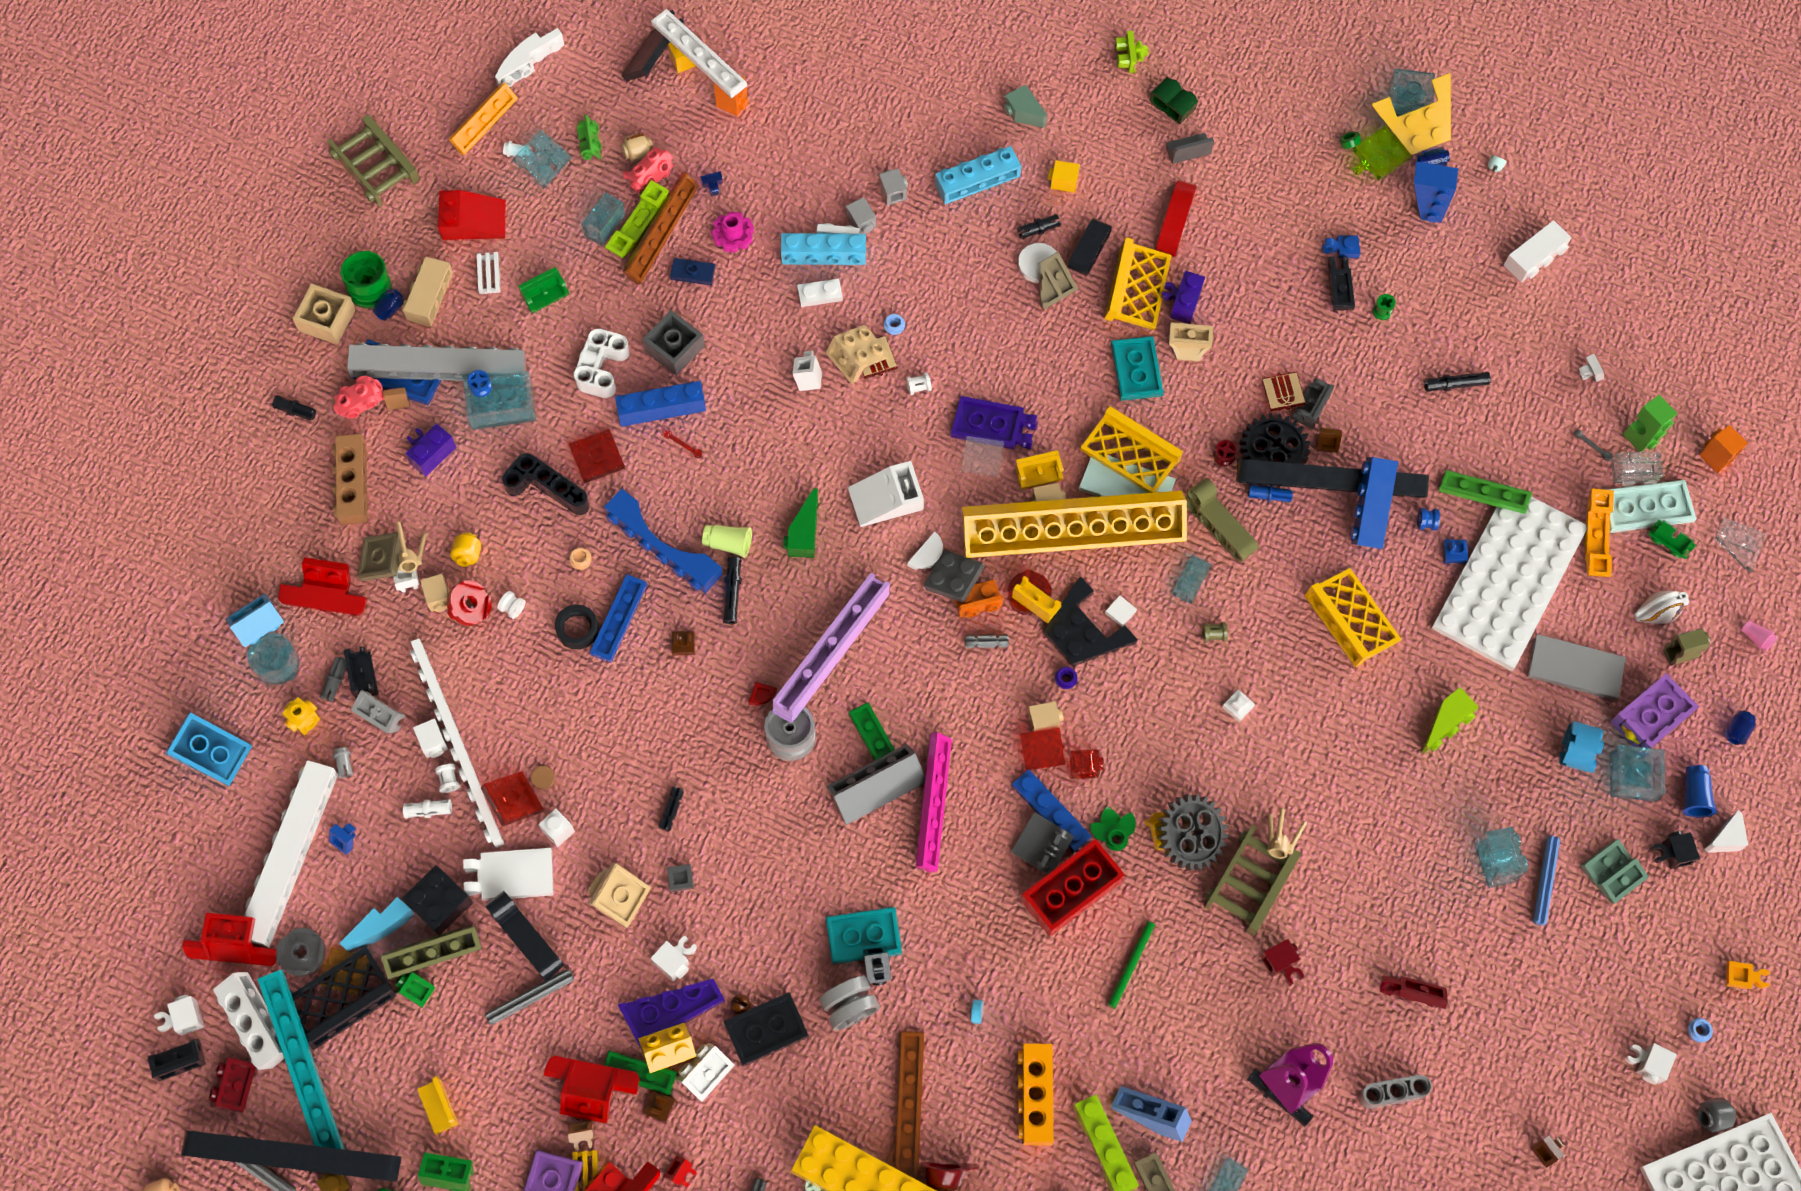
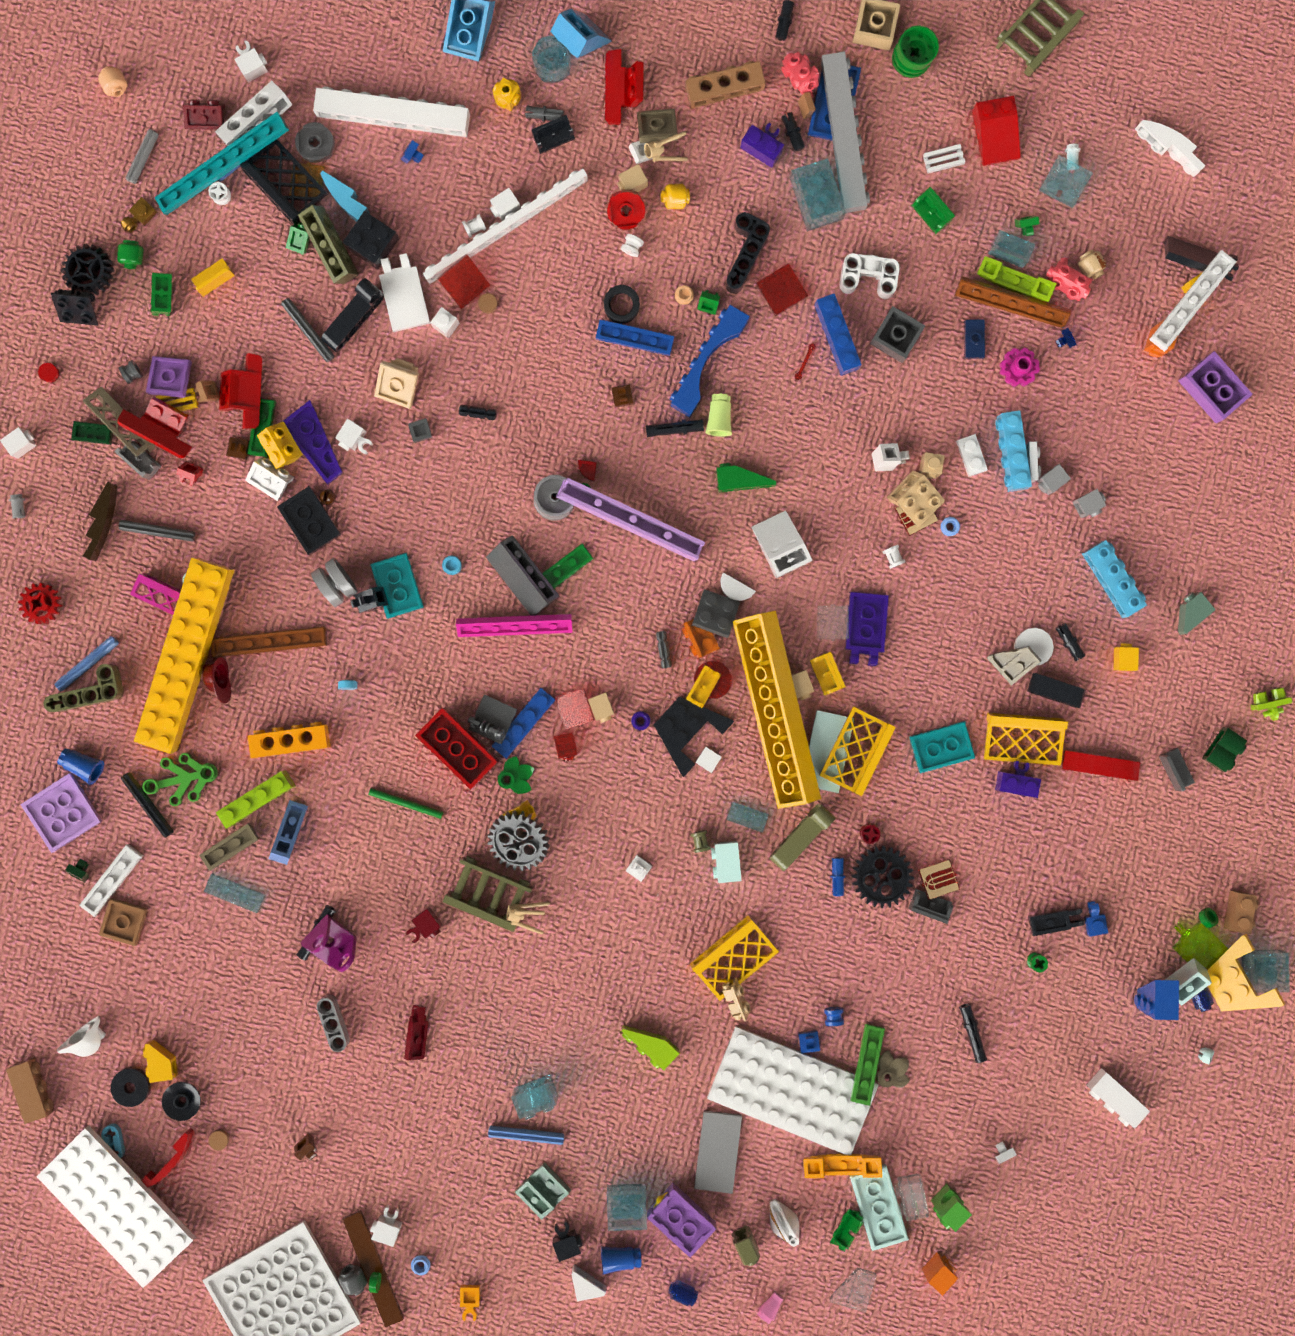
camera: 80 degrees right, 20 degrees up
black hinge [148,1039,206,1082] -> none
black beam [181,1130,402,1182] -> none
red plate [182,913,277,966] -> none
light grey pin [332,747,354,778] -> none
light grey hinge [351,690,405,734] -> none
clear blue brick [373,289,404,321] -> none
tan brick [402,256,453,327] -> none
white pin [403,799,452,818] -> none
light orange plate [448,83,518,155] -> none
blue wheel [467,370,492,397] -> none
bright green hinge [577,115,602,160] -> none
tan slope [1169,322,1213,362] -> none
black beam [1236,459,1429,498] -> none
reddish brown tile [1316,427,1342,453] -> none
blue brick [1350,457,1398,549] -> none
dark azure brick [1559,721,1604,773] -> none
dark grey hinge [1574,429,1613,461] -> none
none -> white wheel [208,182,231,205]
none -> reddish brown tile [342,1210,404,1327]
none -> green tile [369,1272,381,1293]
none -> medium azure tile [442,556,462,575]
none -> green tile [697,290,720,315]
none -> light aqua brick [711,841,742,883]
none -> tan hinge [722,978,751,1021]
none -> black axle [781,112,805,151]
none -> dark tan plate [877,1050,910,1088]
none -> tan brick [919,452,945,479]
none -> green tile [1014,215,1039,236]
none -> light aqua brick [1165,958,1212,1006]
none -> medium lavender brick [1178,351,1253,423]
none -> medium nougat brick [1224,890,1258,934]

